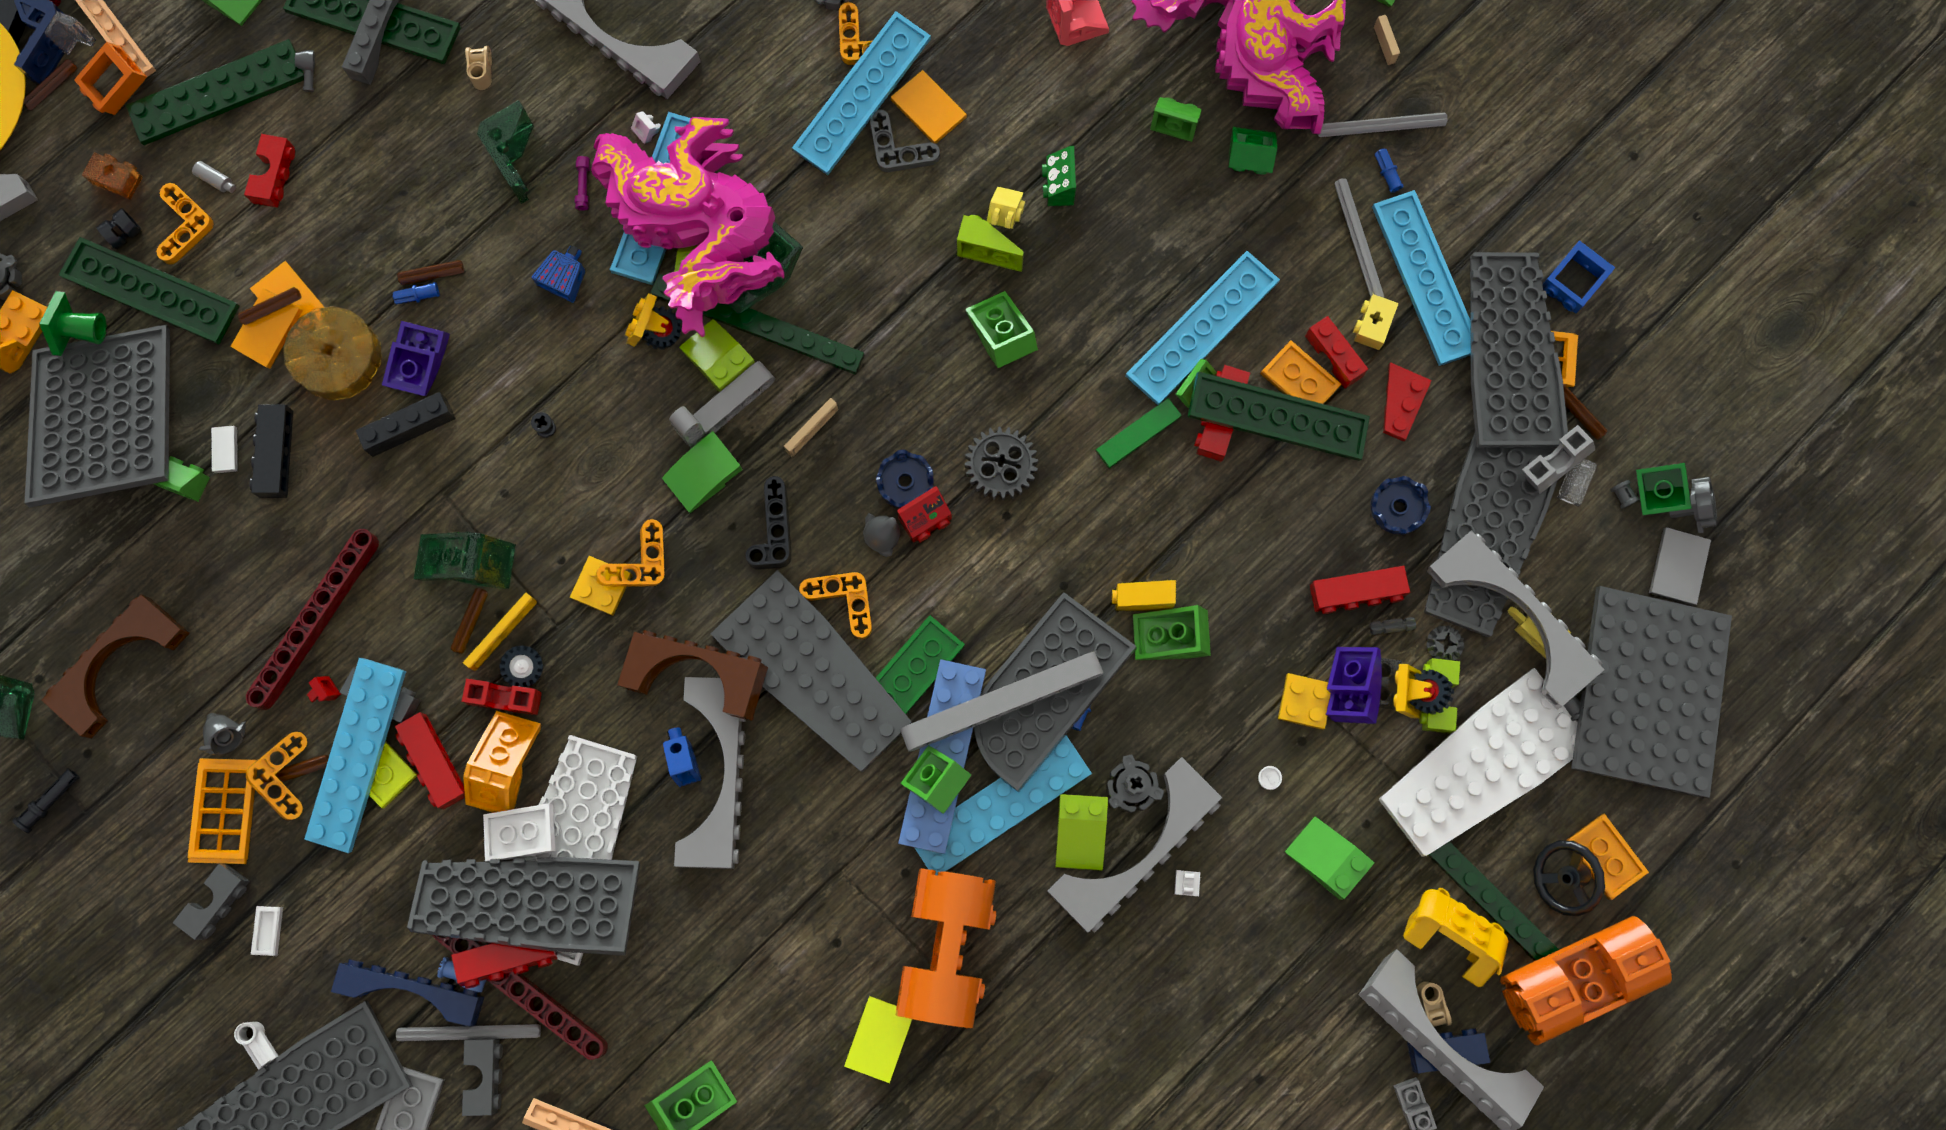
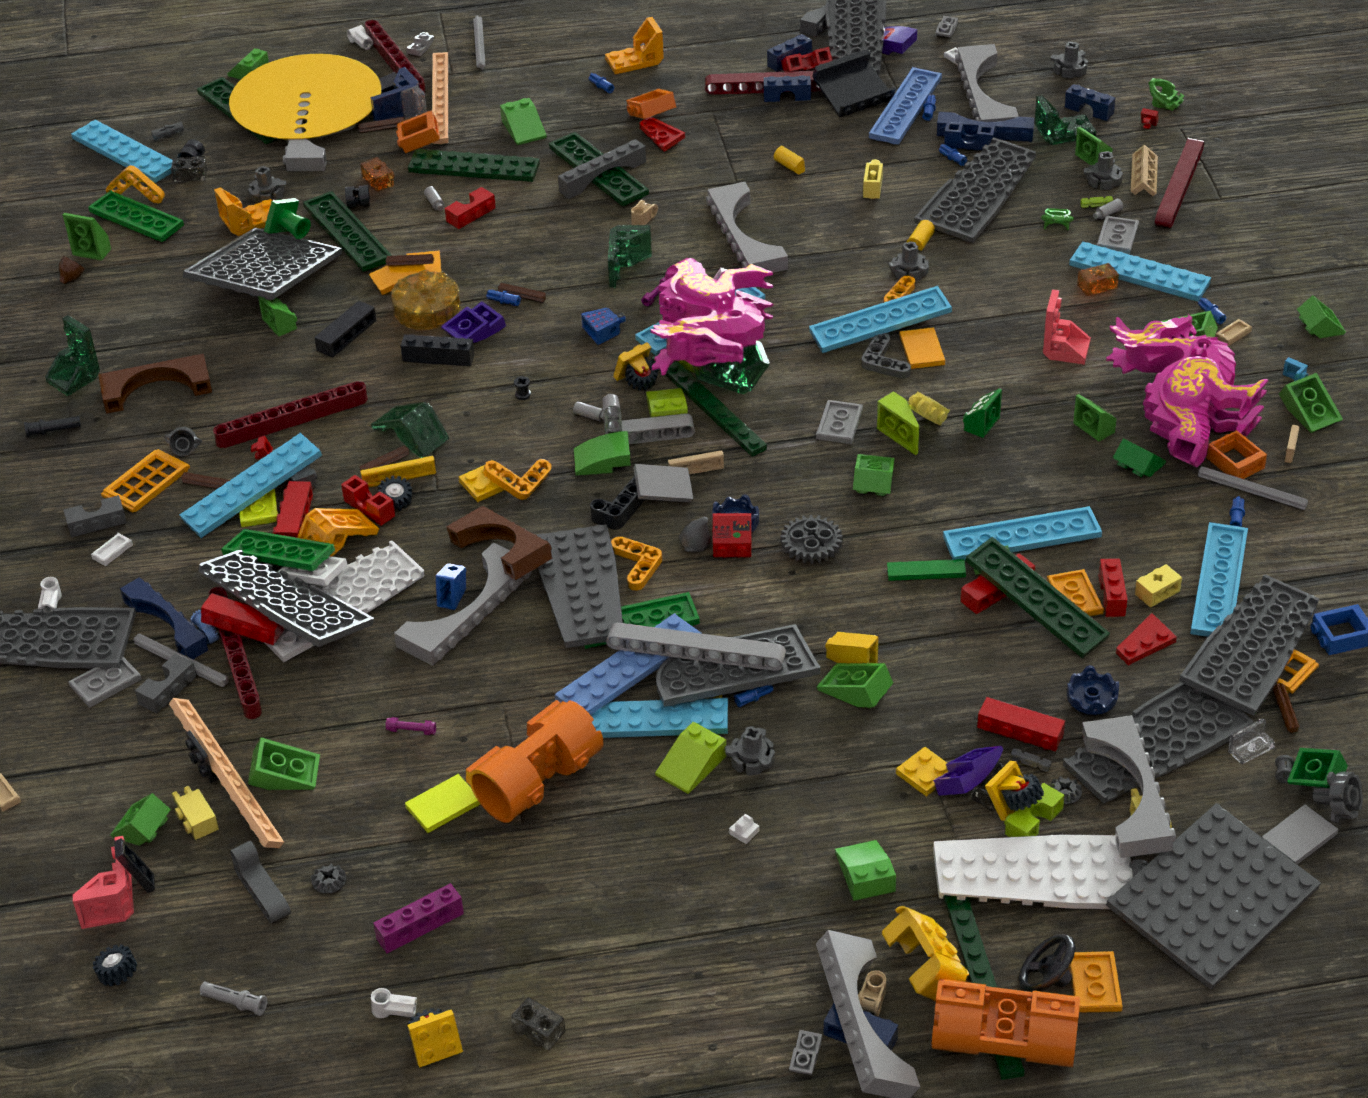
camera: 35 degrees right, 35 degrees down
light orange beam [156,183,214,264] -> none
white tile [211,426,238,473] -> none
light orange beam [246,732,307,820] -> none
dark grey bar [295,50,315,92] -> none
bright green slope [900,745,971,814] -> none
light grey arch [1047,757,1222,933] -> none
white piece [1258,766,1282,790] -> none
light grey axle [1334,179,1384,298] -> none
light grey arch [1522,425,1595,494] -> none
none -> green plate [221,529,335,571]
none -> magenta bar [386,717,436,735]
none -> light grey cylinder [573,401,604,422]
none -> light grey tile [634,464,693,502]
none -> light grey tile [816,400,863,444]
none -> orange window [1206,430,1267,479]

